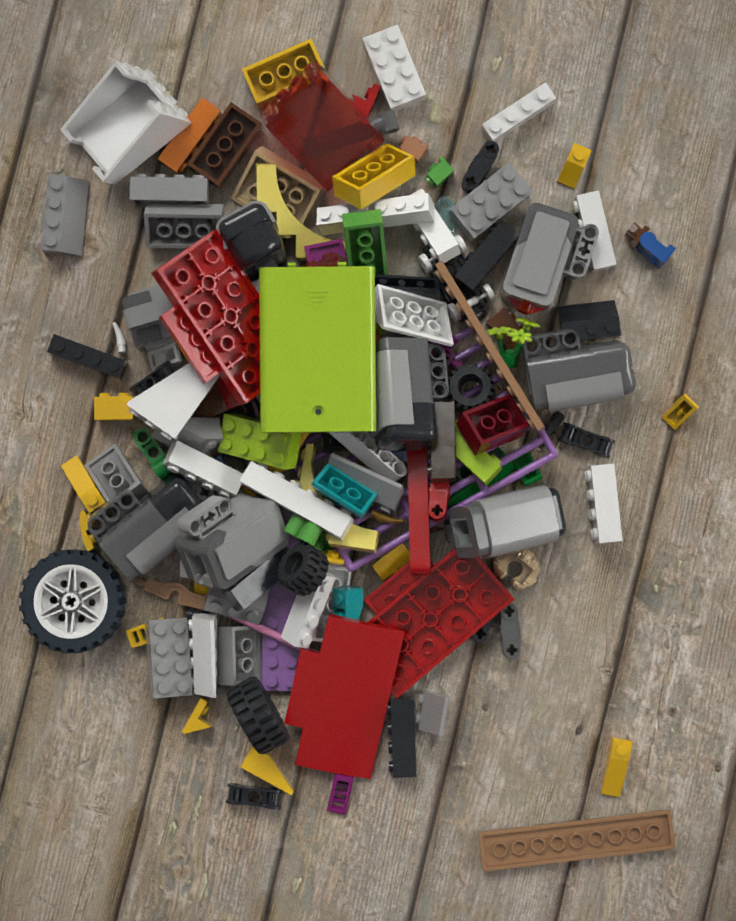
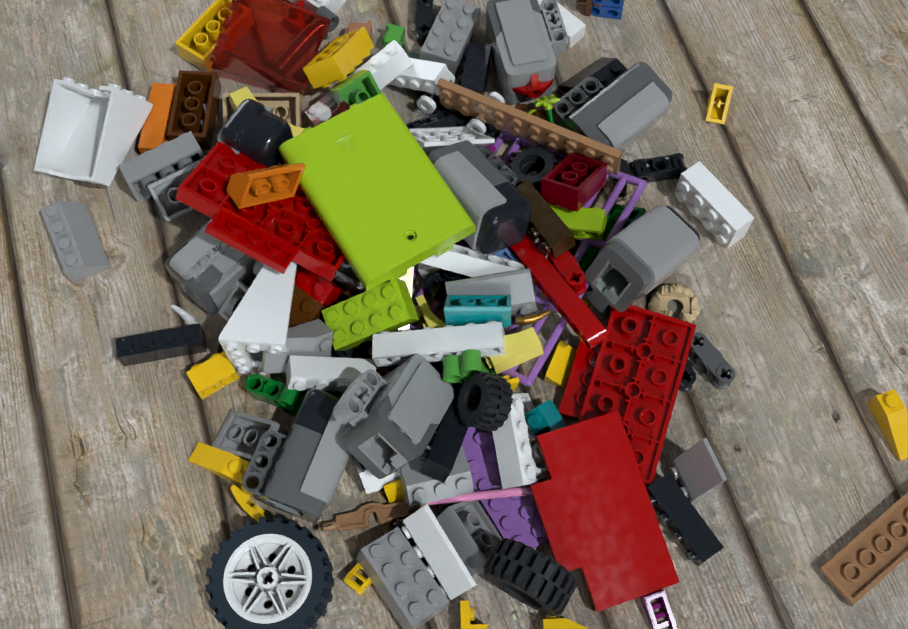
camera: 30 degrees left, 20 degrees down
none -> orange slope [226,163,306,209]

